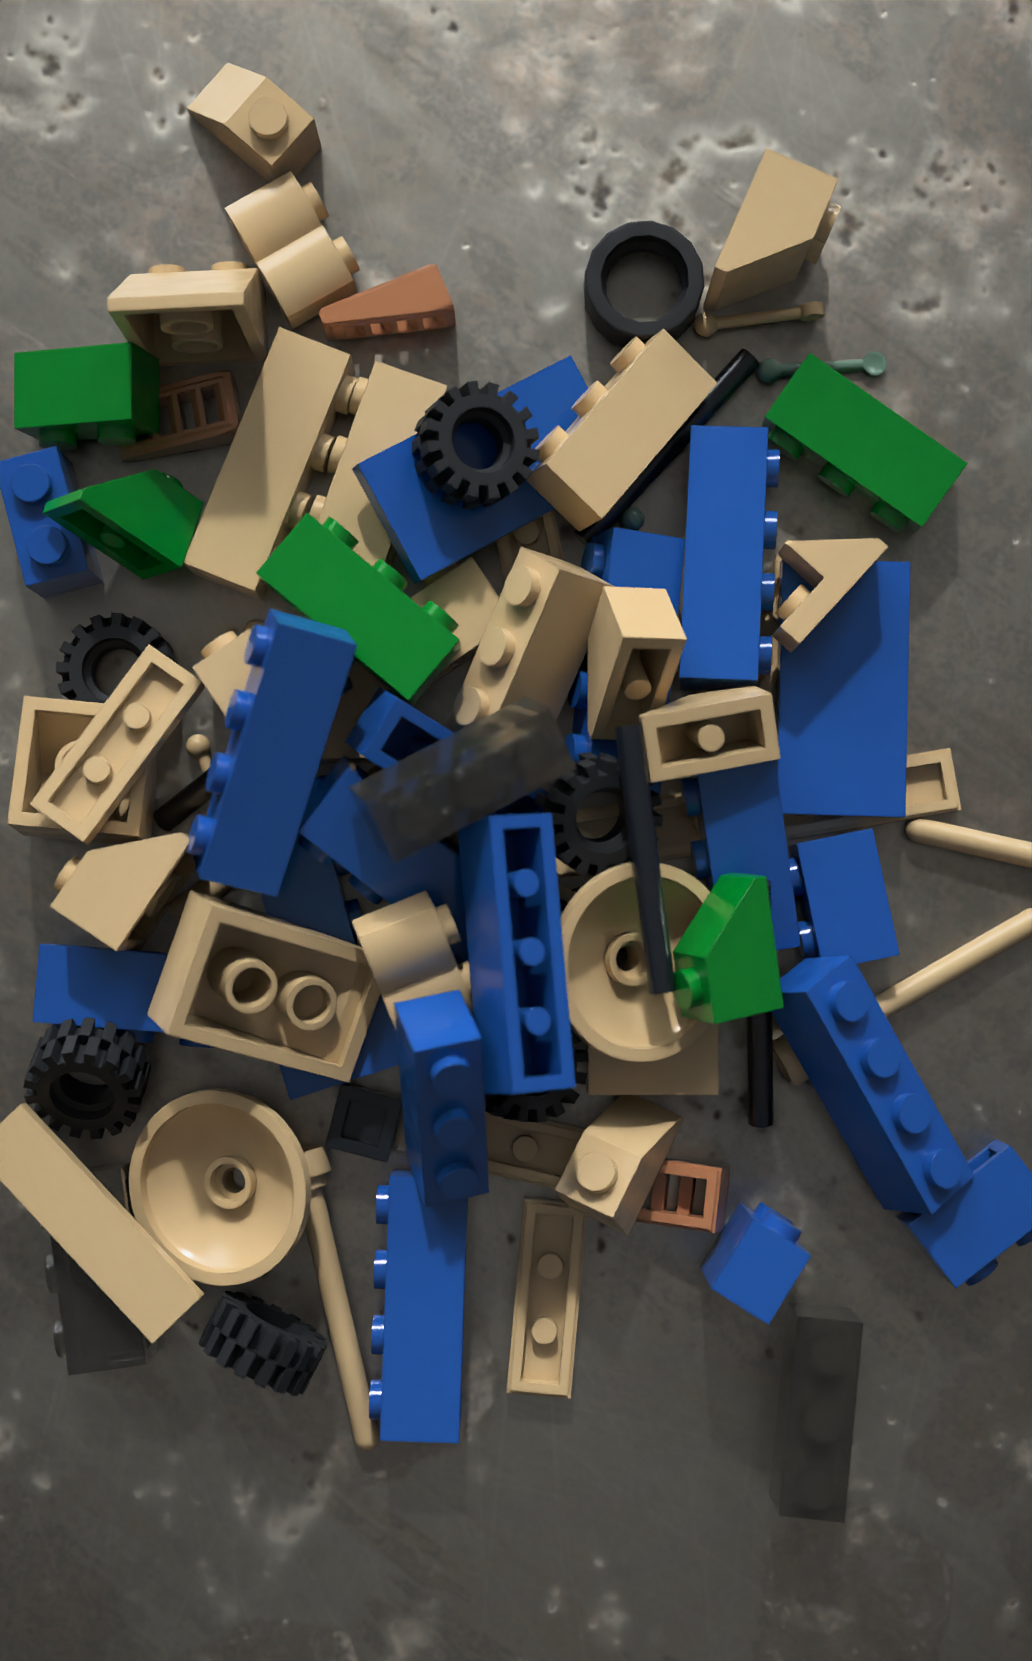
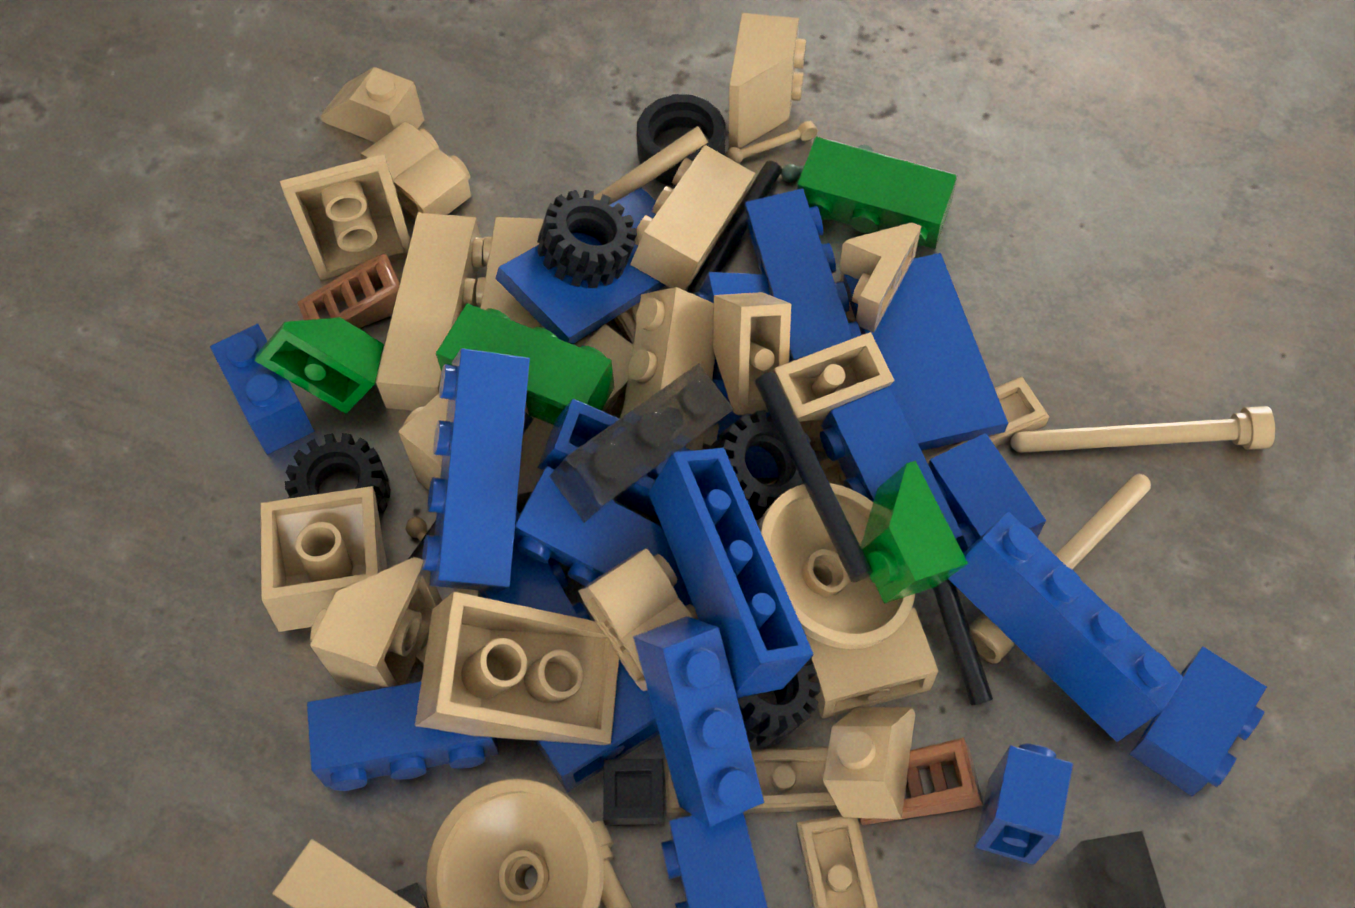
camera: 15 degrees left, 25 degrees down
green brick [14,342,159,450] -> none
black tyre [23,1018,151,1139] -> none
tan plate [30,645,205,846] -> none
nougat slope [318,263,456,341] -> none
none -> tan bar [594,126,708,205]

